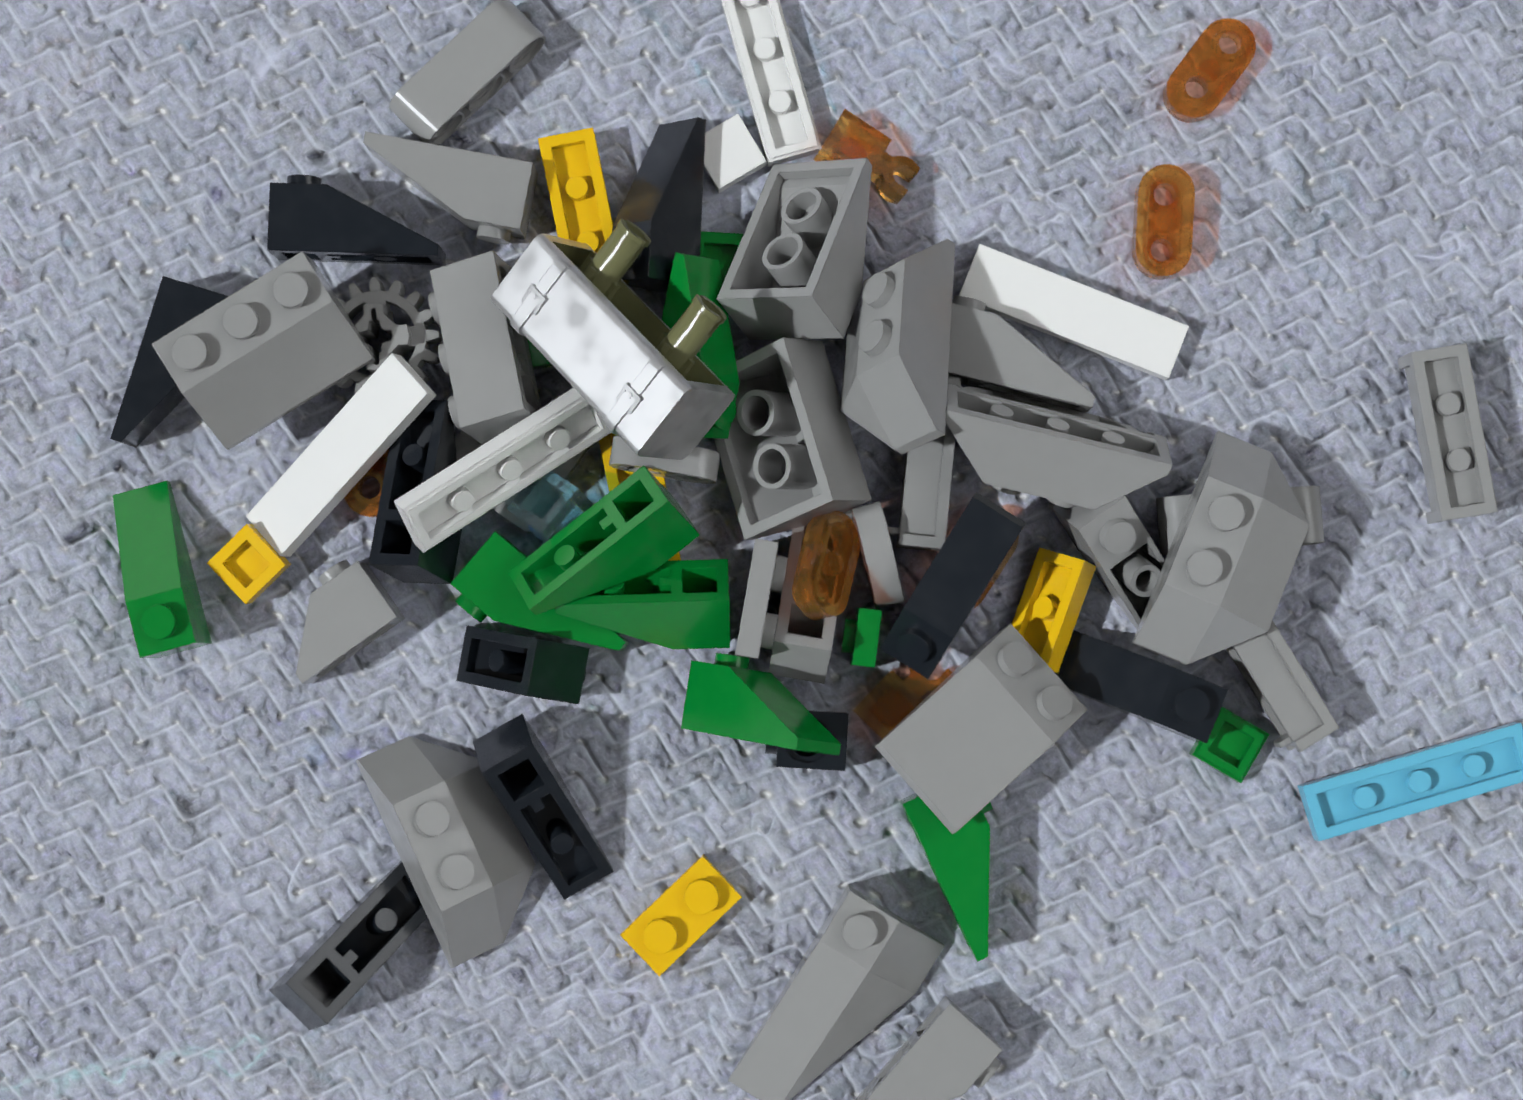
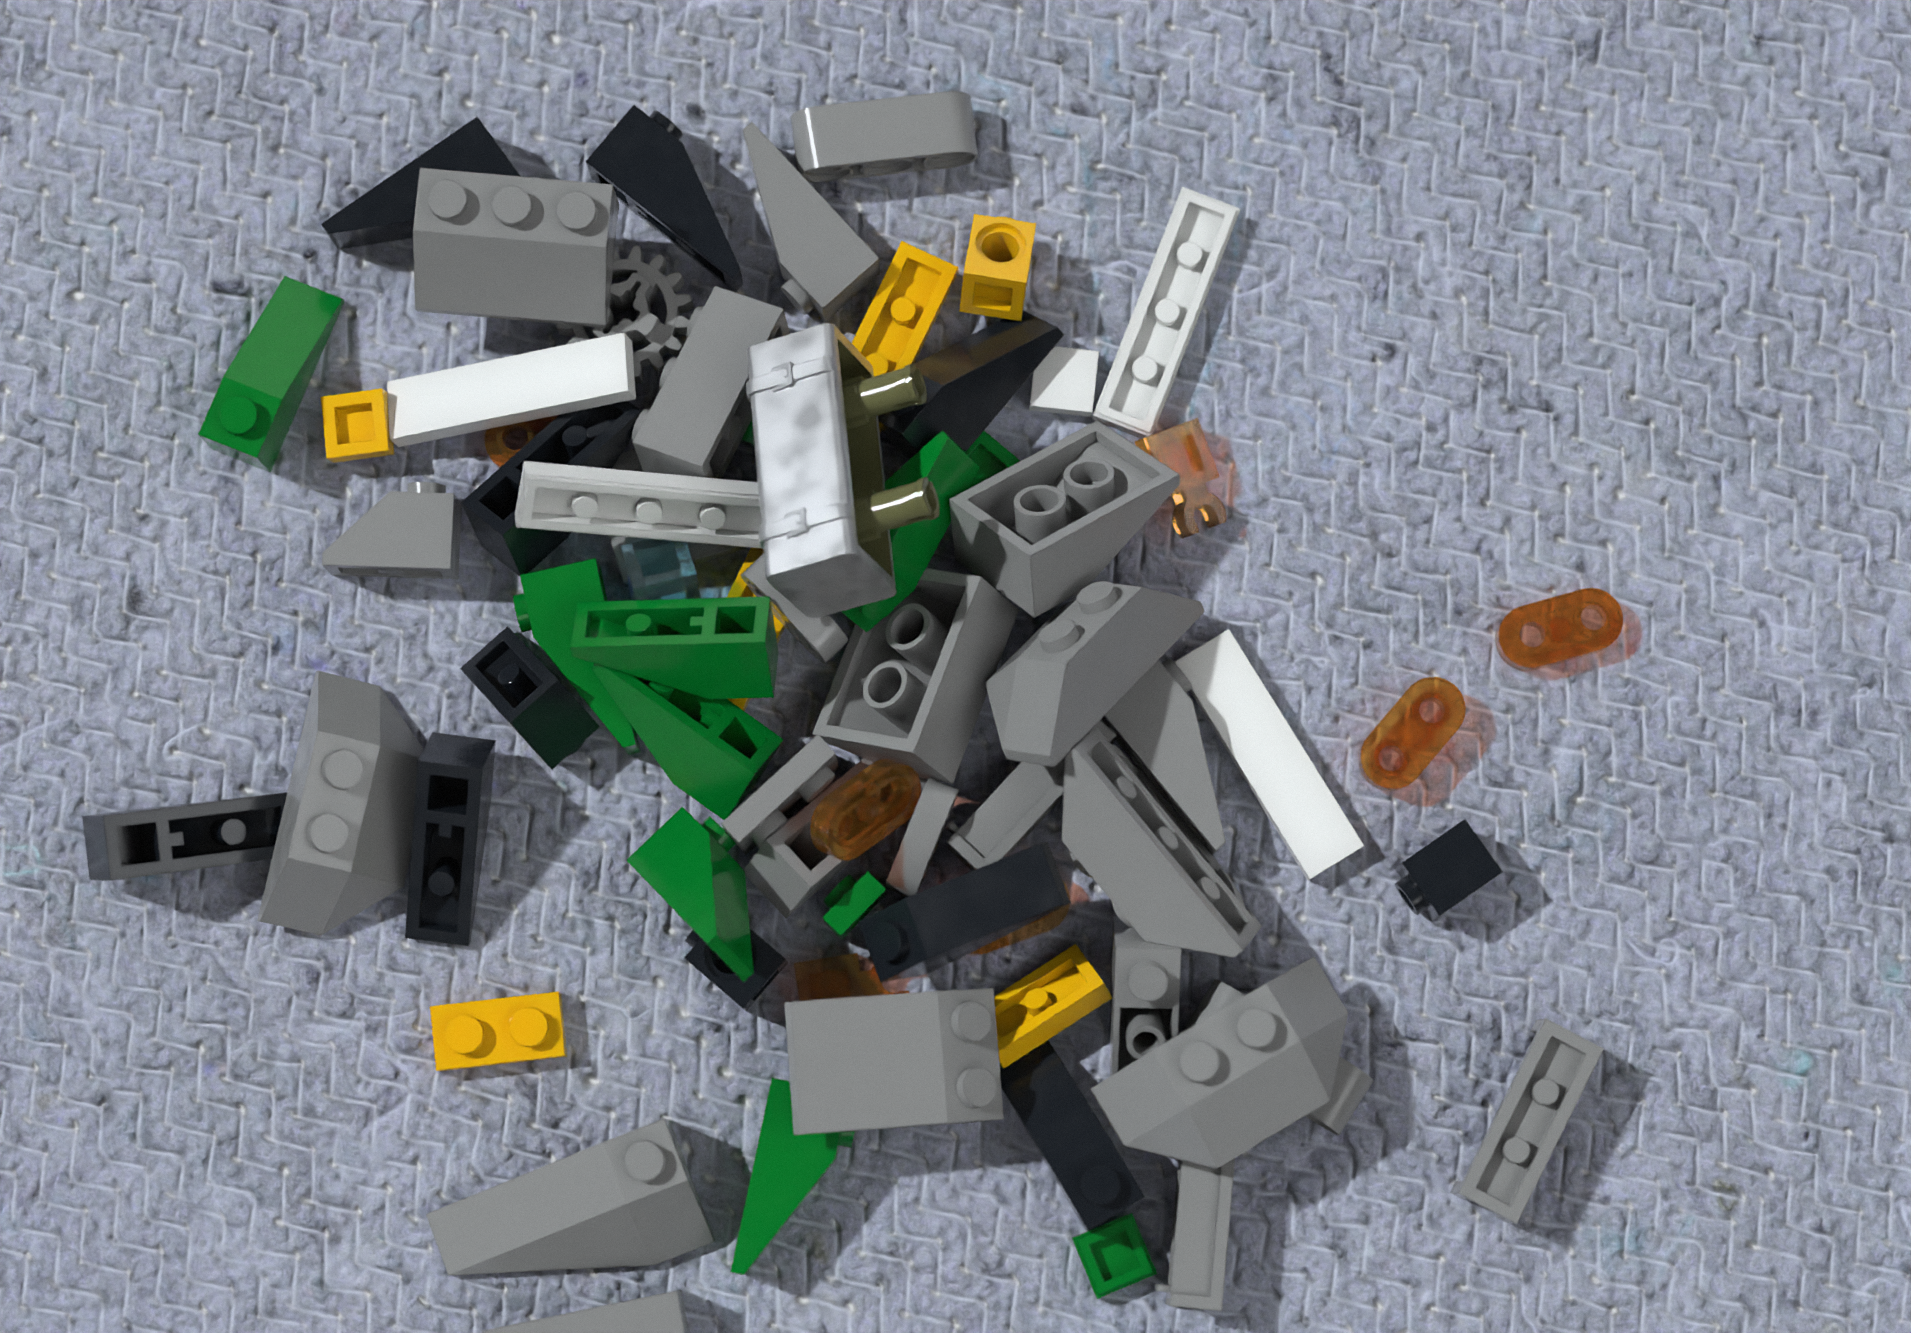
camera: 35 degrees right, 5 degrees down
none -> yellow brick [959,214,1036,321]
none -> black brick [1394,819,1503,921]

